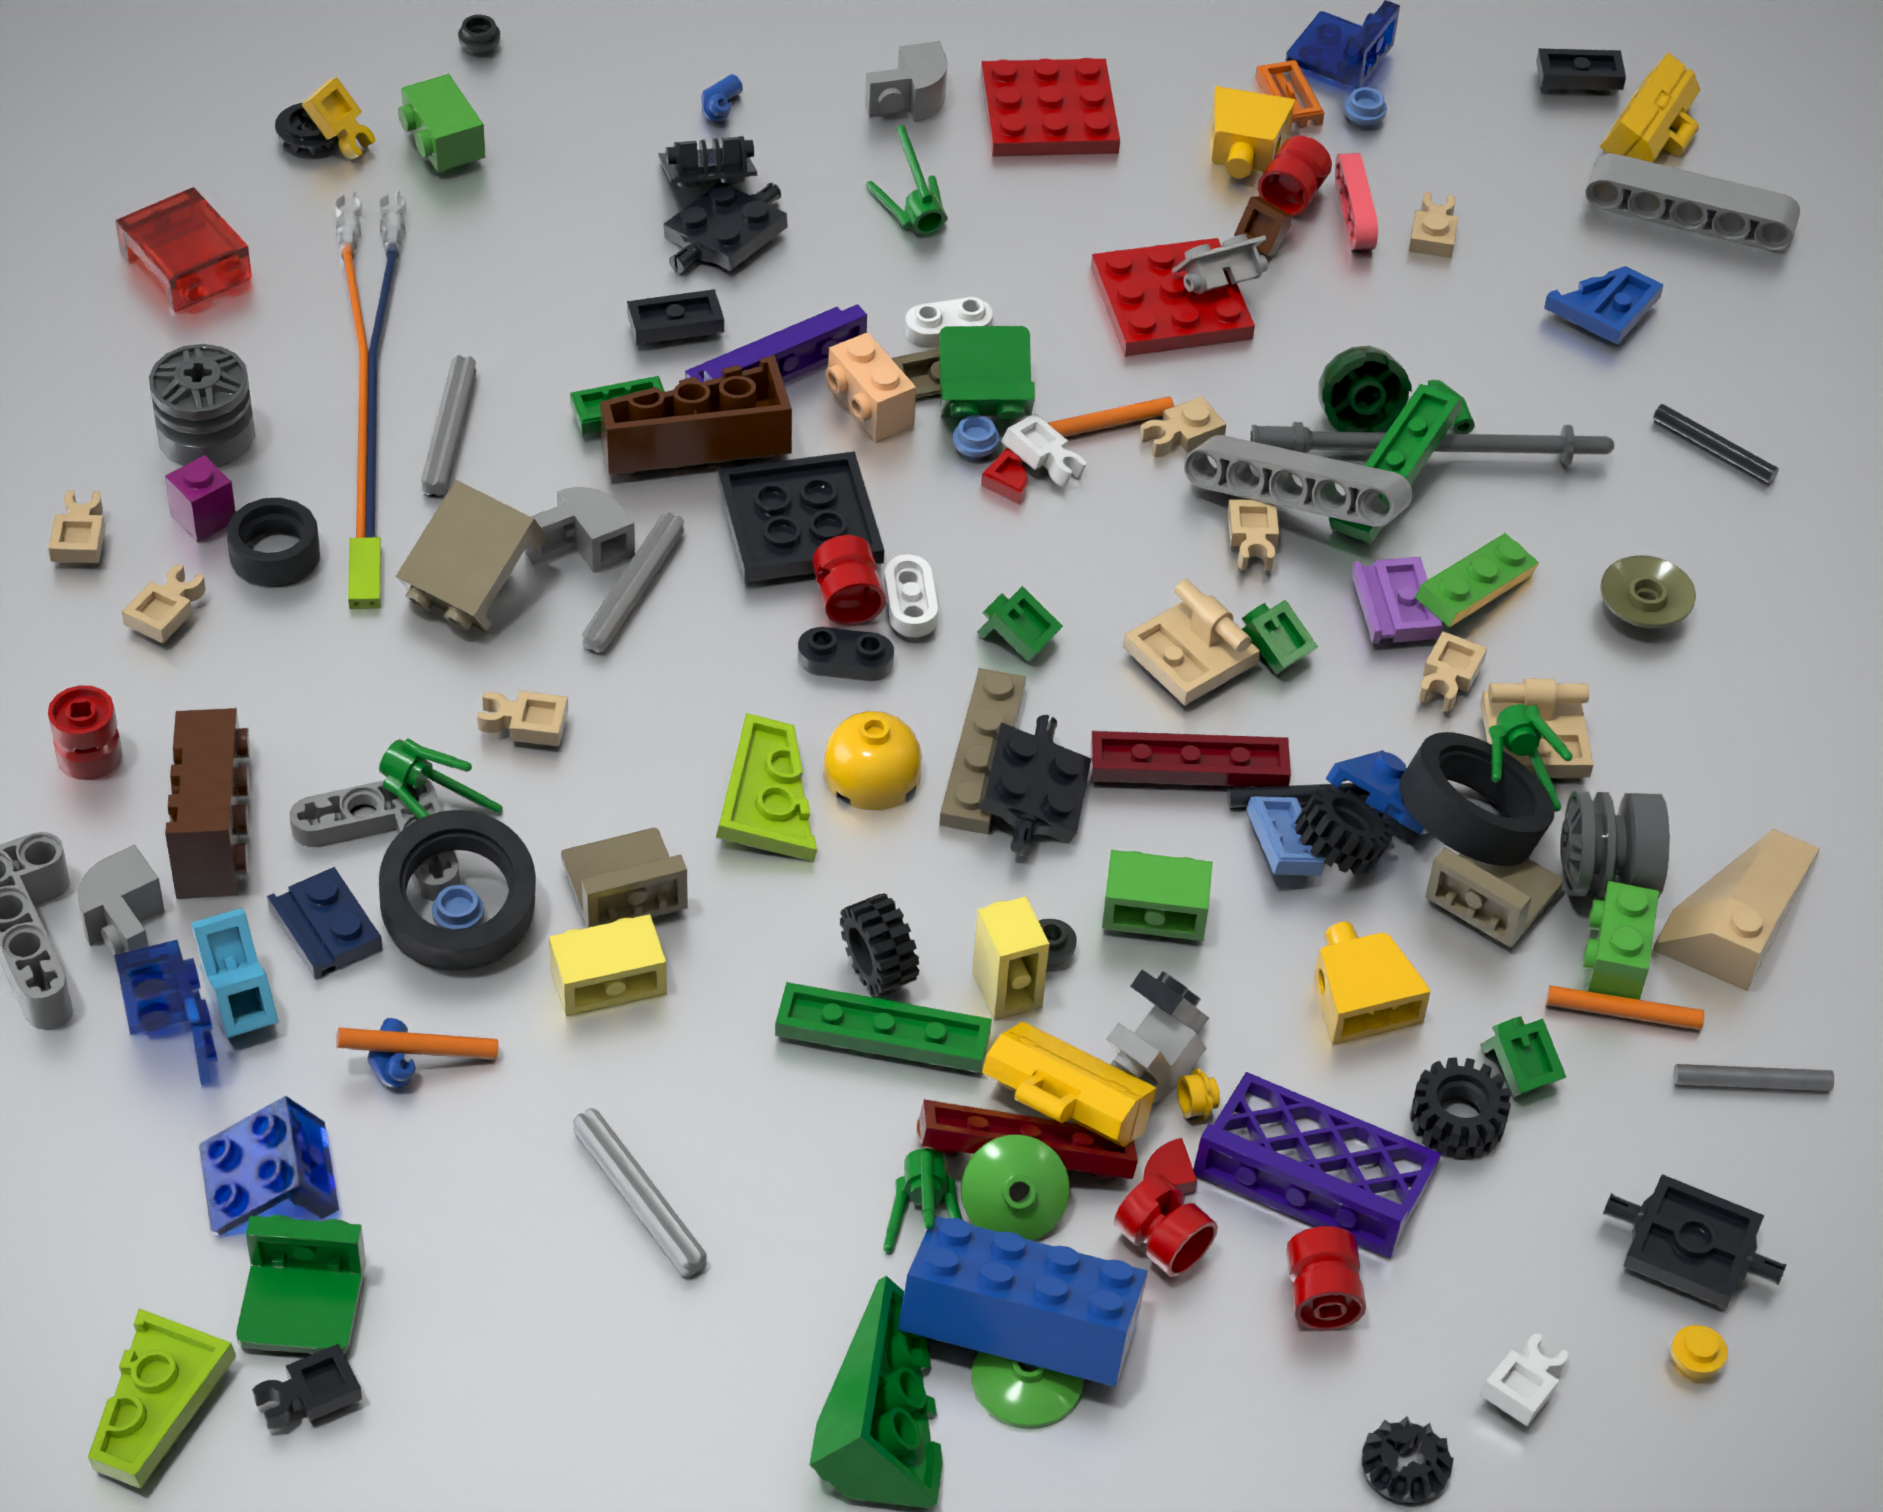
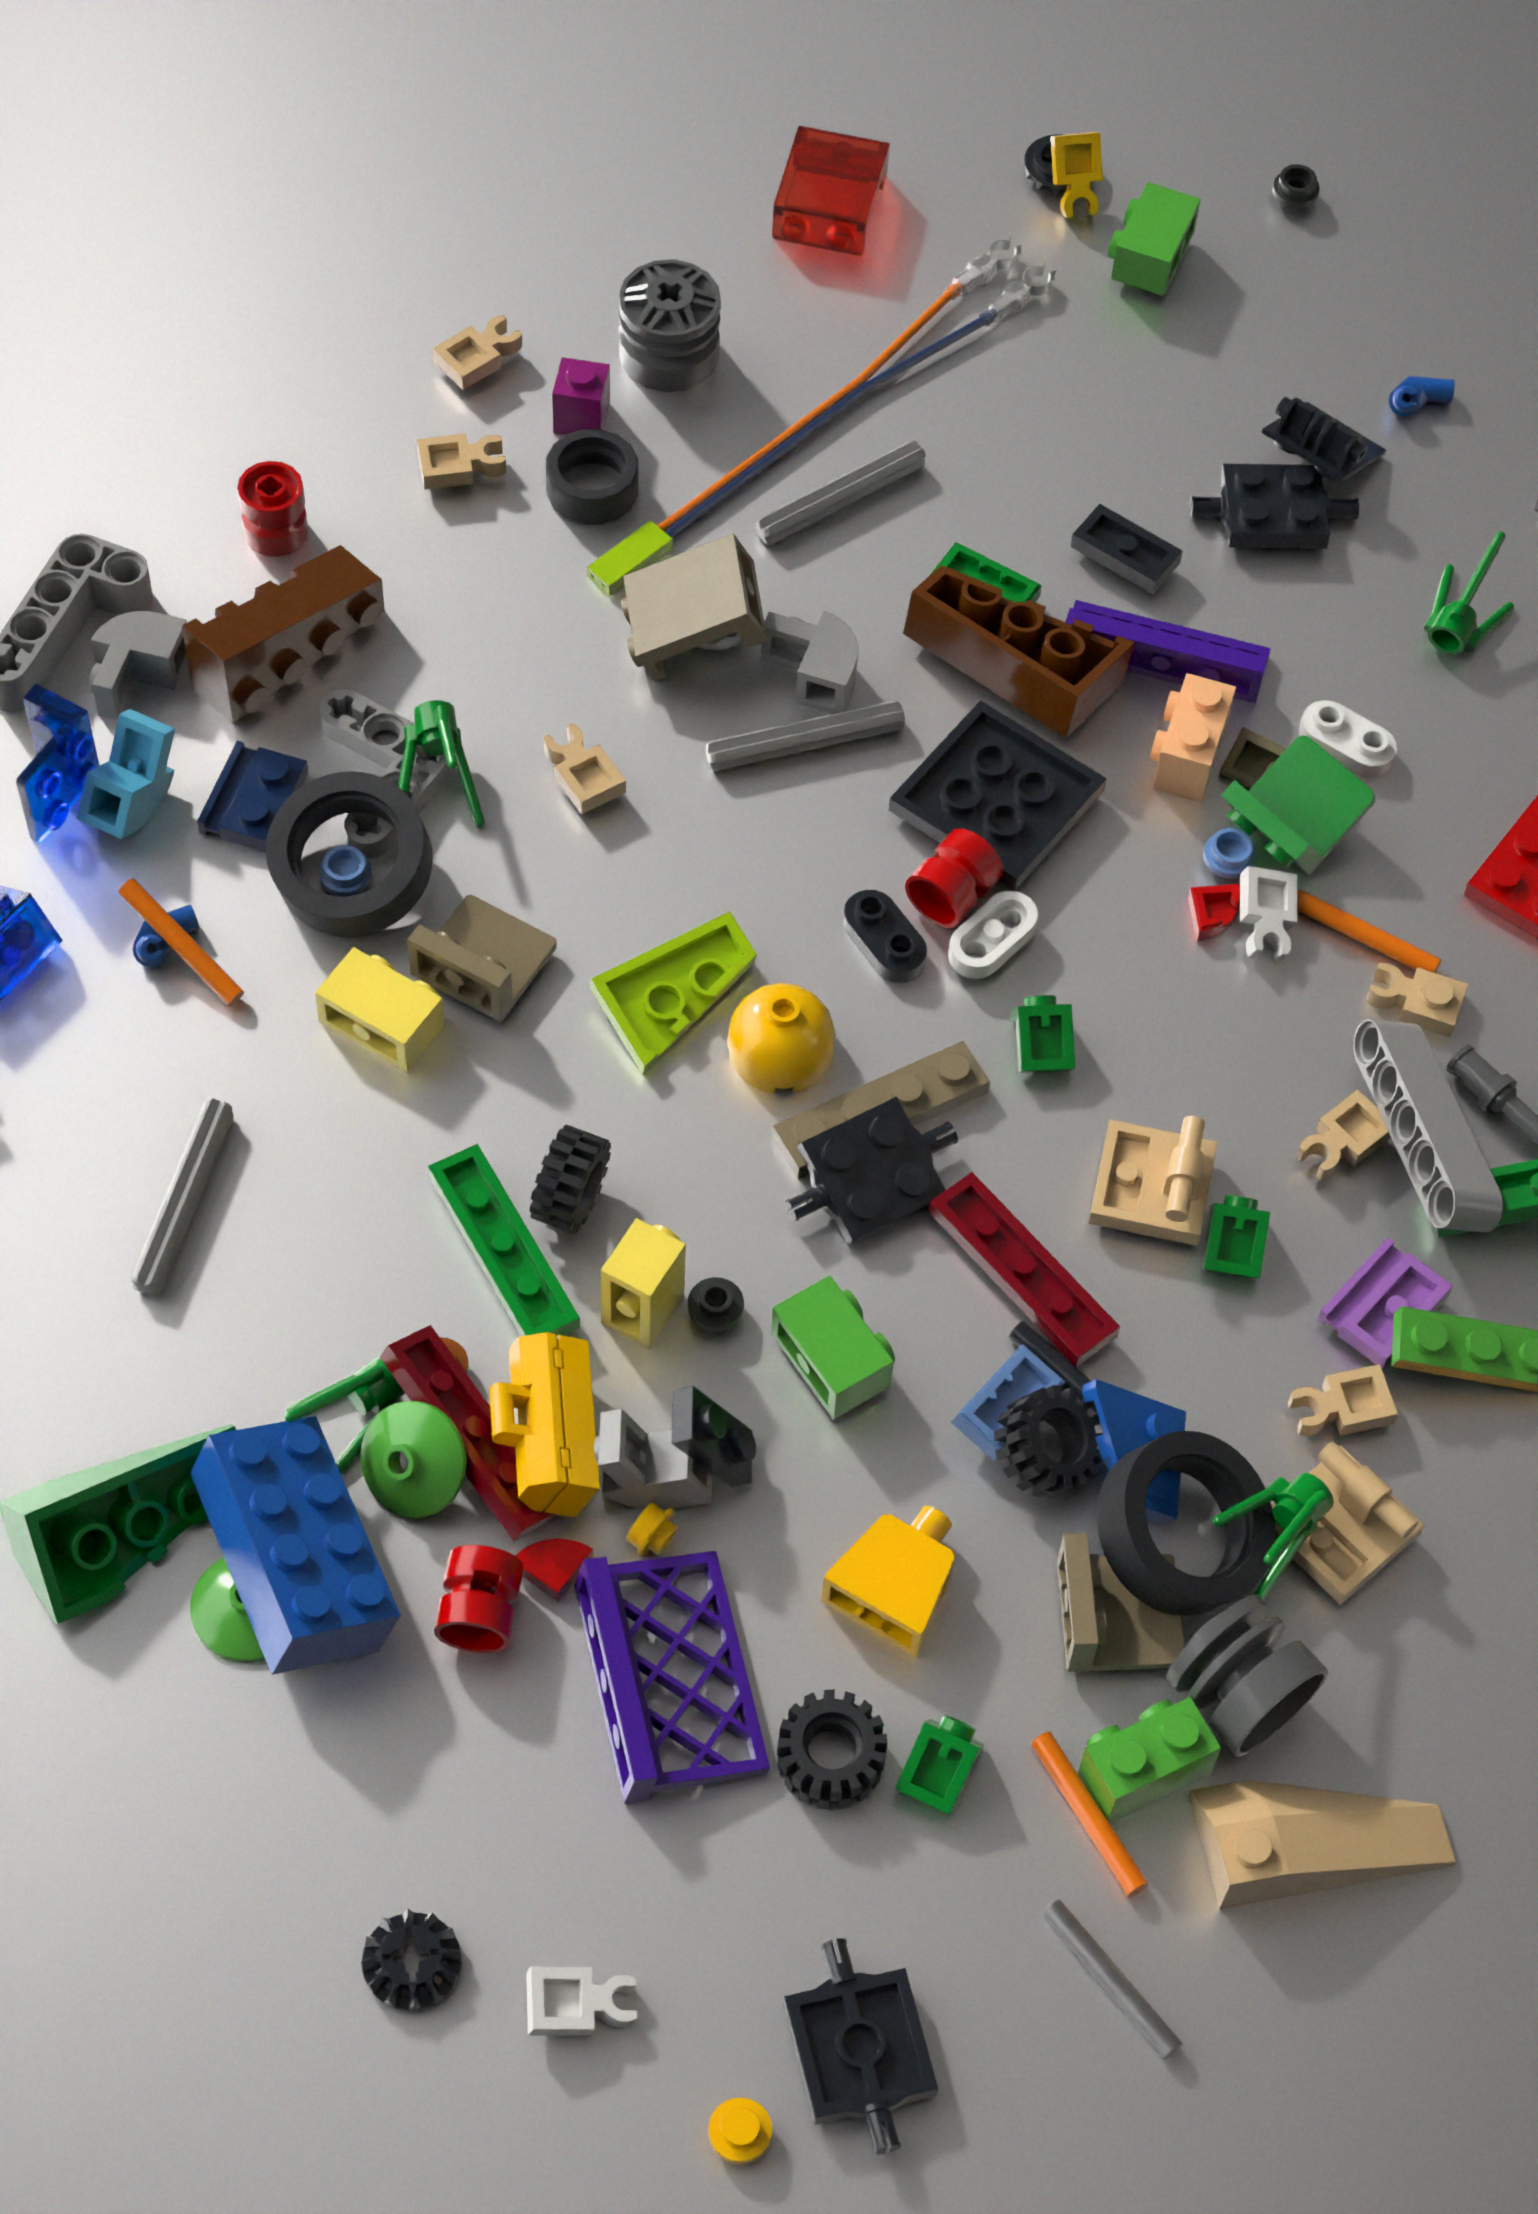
camera: 50 degrees right, 10 degrees up
red wheel [1286,1226,1366,1331] -> none

